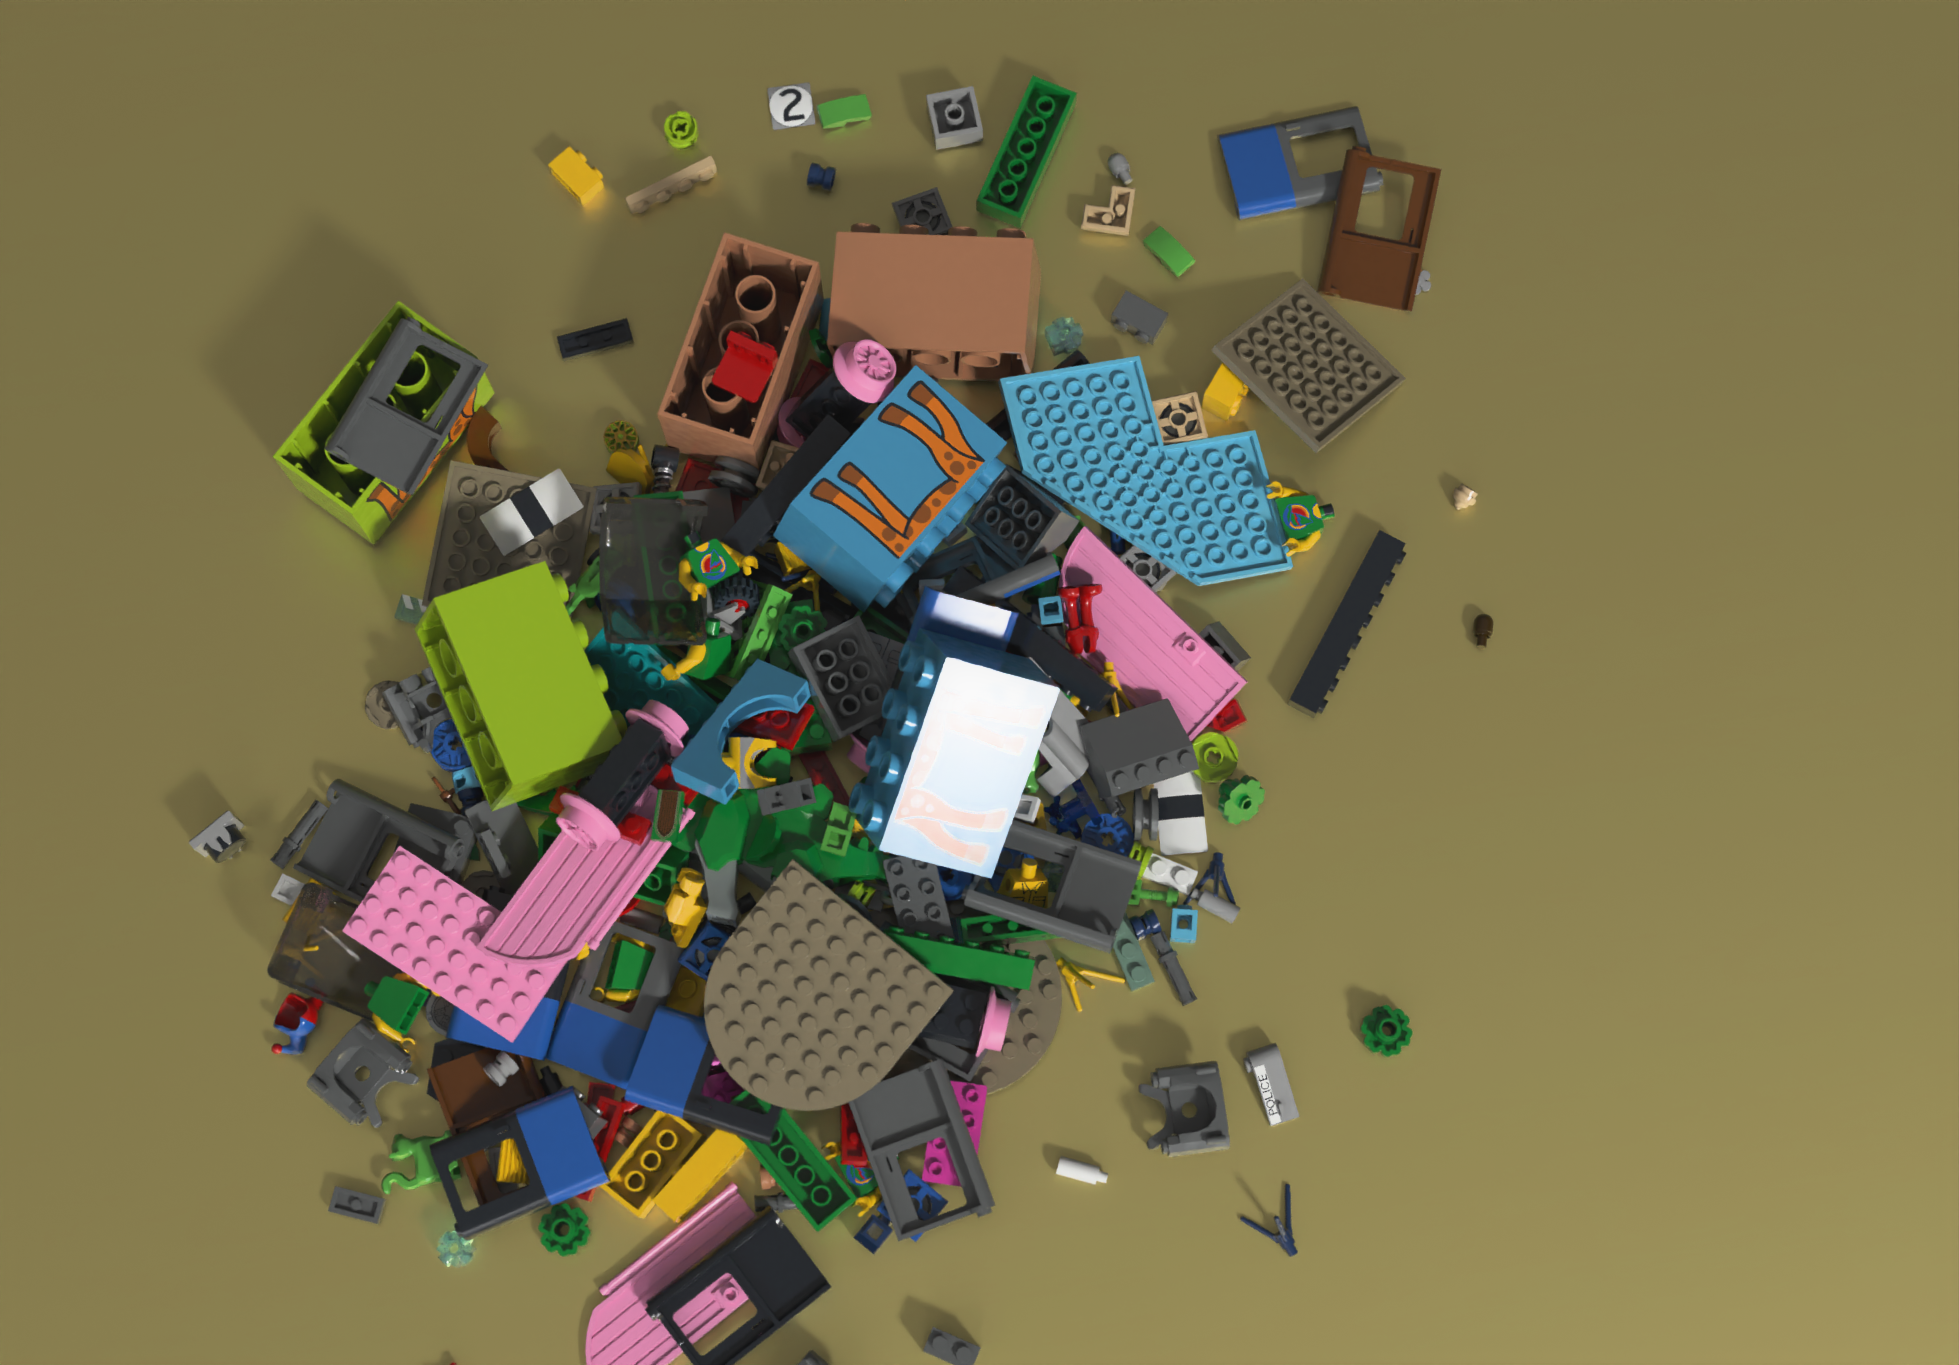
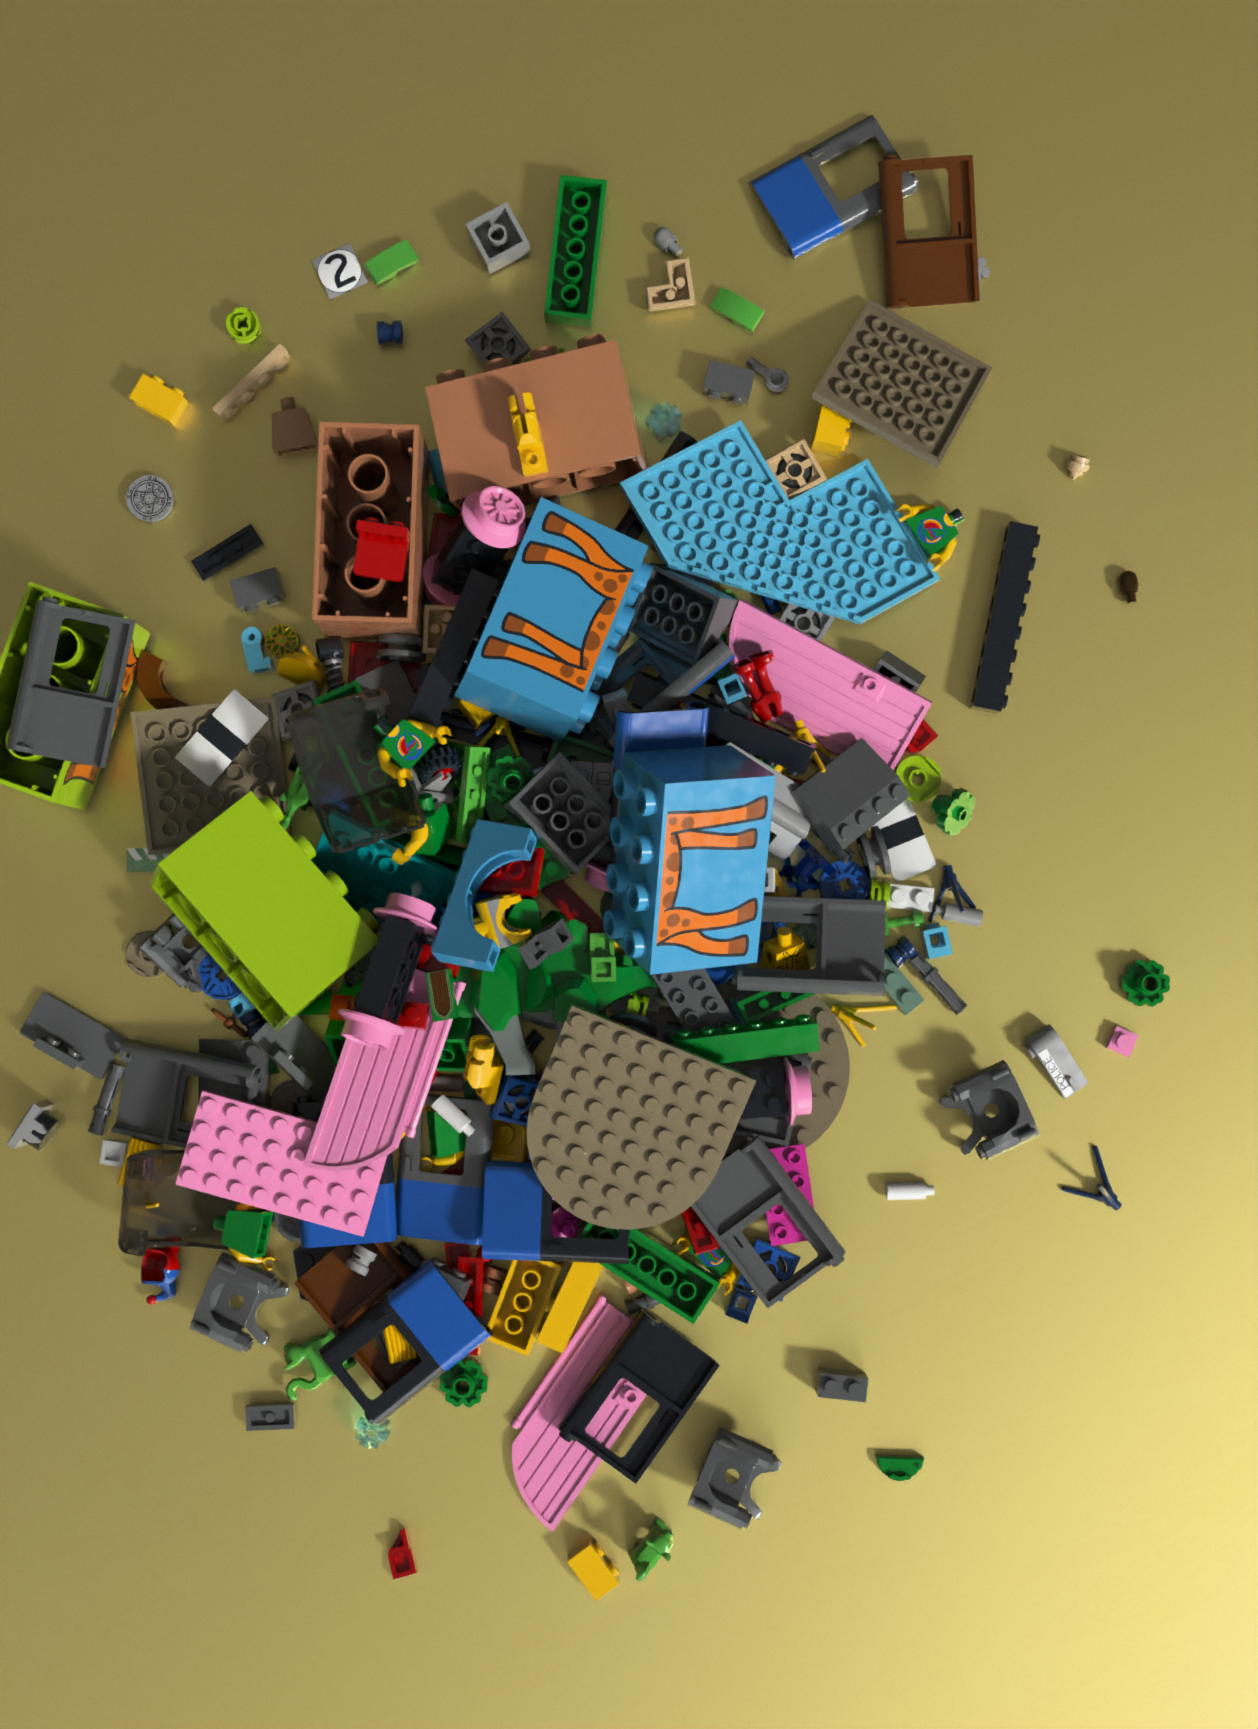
camera: 20 degrees left, 10 degrees up
none -> dark grey bracket [20,992,125,1079]
none -> light grey tile [126,475,174,523]
none -> dark grey brick [229,567,287,613]
none -> medium azure leg [241,627,275,675]
none -> medium nougat torso [272,397,319,456]
none -> white cylinder [431,1094,475,1137]
none -> yellow plate [507,392,549,477]
none -> light grey plate [746,356,789,392]
none -> bright pink plate [1106,1026,1139,1057]

